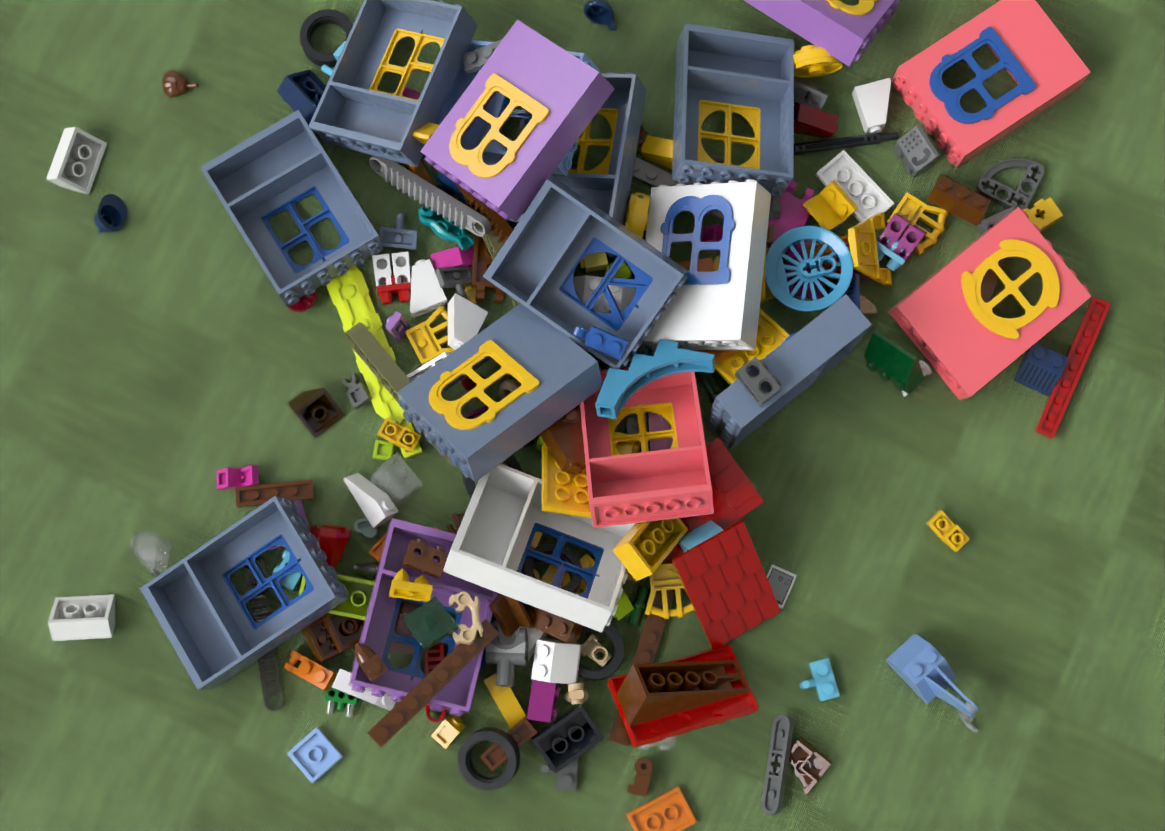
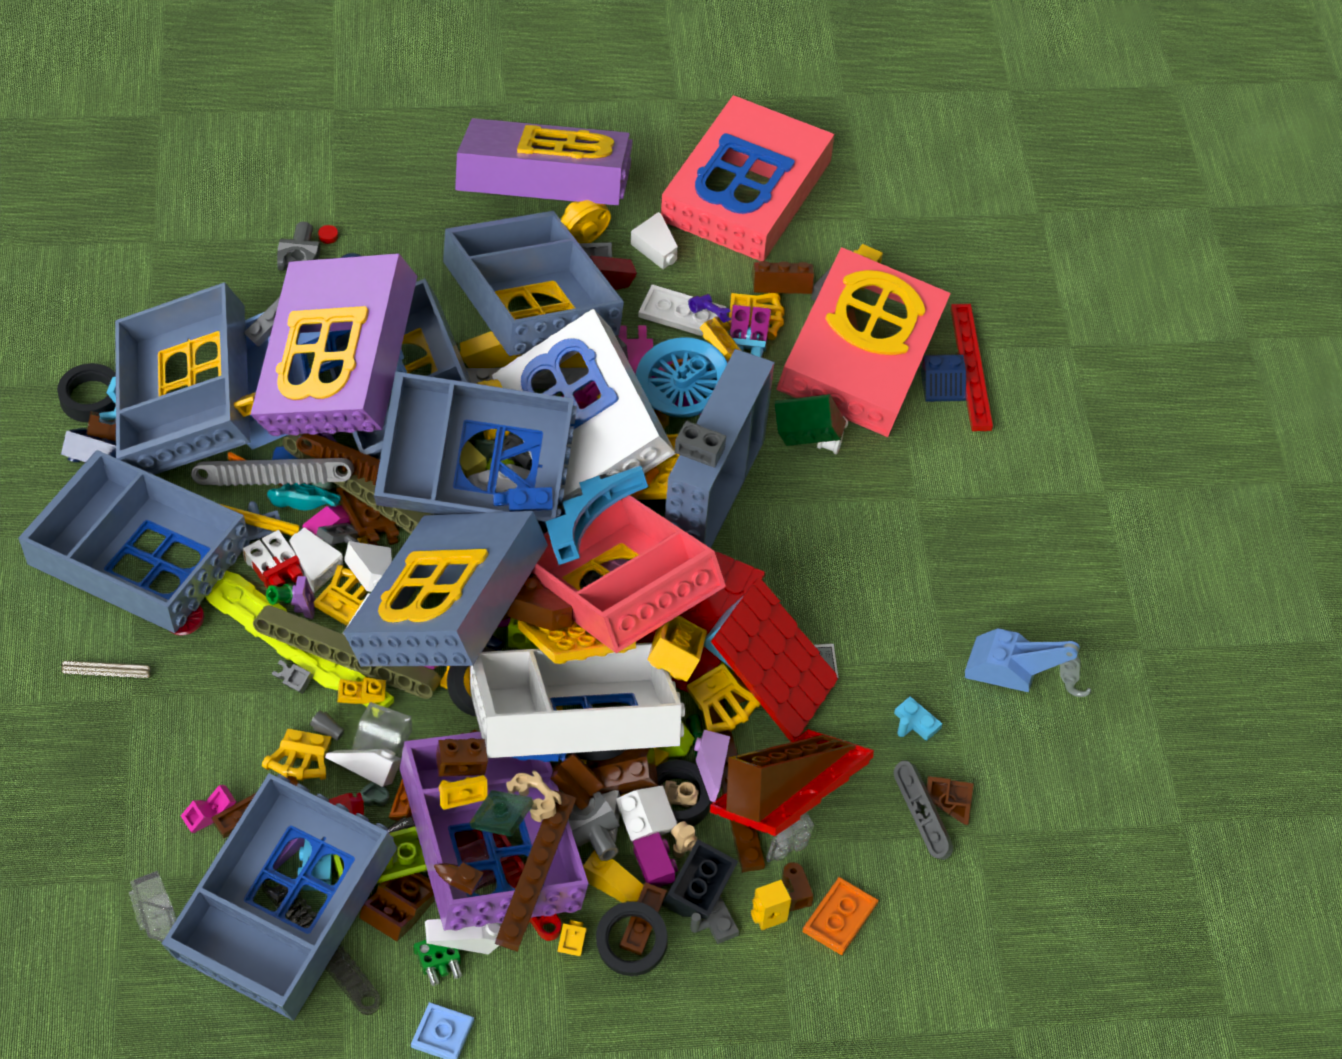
camera: 30 degrees left, 25 degrees down
white slope [48,594,115,641] -> none
orange plate [283,650,337,692] -> none
dark brown slope [287,387,345,438] -> none
lime tile [372,439,395,462] -> none
black axle [793,132,898,155] -> none
yellow bracket [803,180,858,231] -> none
slope [894,124,939,178] -> none
yellow slope [926,510,970,552] -> none
dark grey beam [976,158,1044,210] -> none
none -> axle [62,660,151,678]
none -> reddish brown leg [86,411,116,441]
none -> yellow axle [220,504,299,536]
none -> yellow plate [262,729,331,781]
none -> green bush [266,584,293,605]
none -> dark grey cone [310,711,345,741]
none -> dark purple brick [688,294,732,323]
none -> lavender slope [694,730,730,802]
none -> yellow brick [751,880,791,930]

